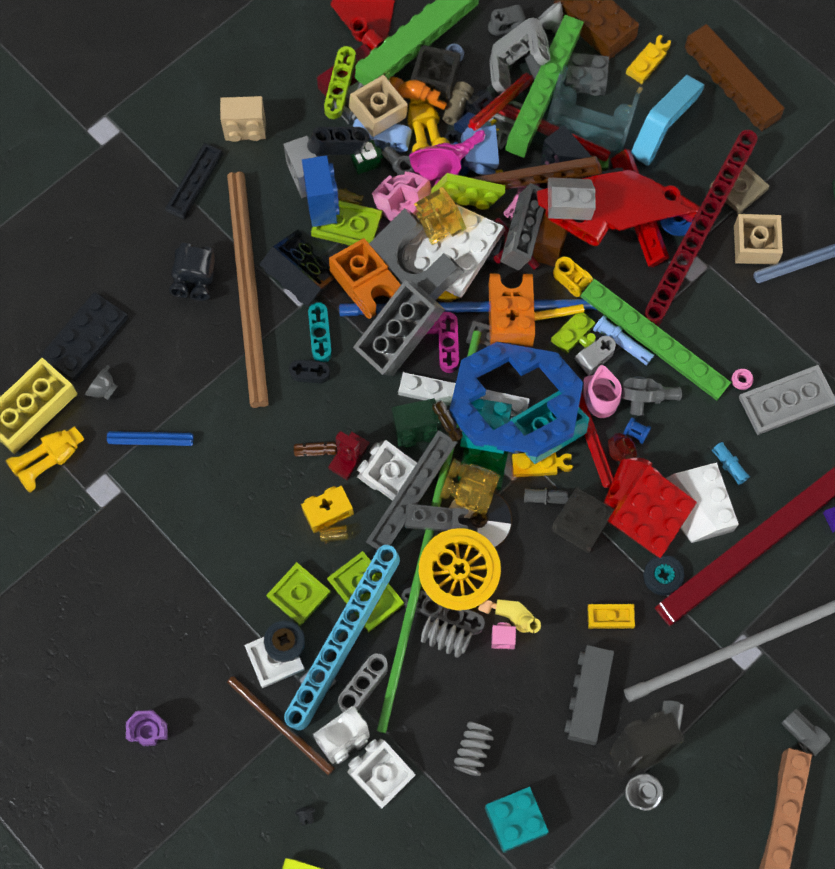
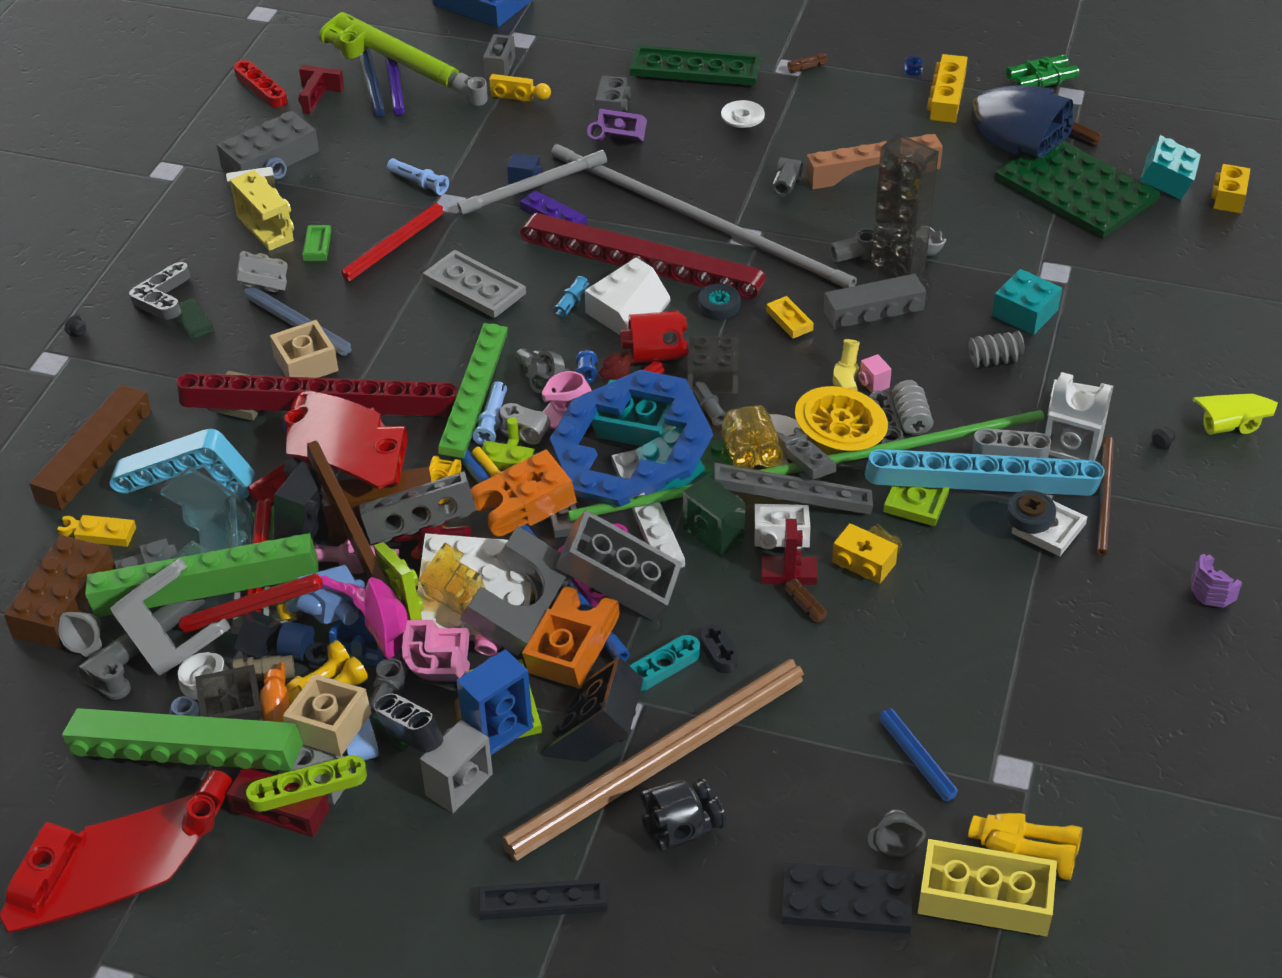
camera: 120 degrees left, 25 degrees down
tan brick [220,96,266,142] -> none
lime plate [266,562,331,626] -> none
dark brown axle [432,400,463,442] -> none
light grey slope [548,178,596,220] -> none
red plate [607,464,697,558] -> none
bright pink plate [731,369,754,390] -> none
none -> white piece [178,652,232,700]

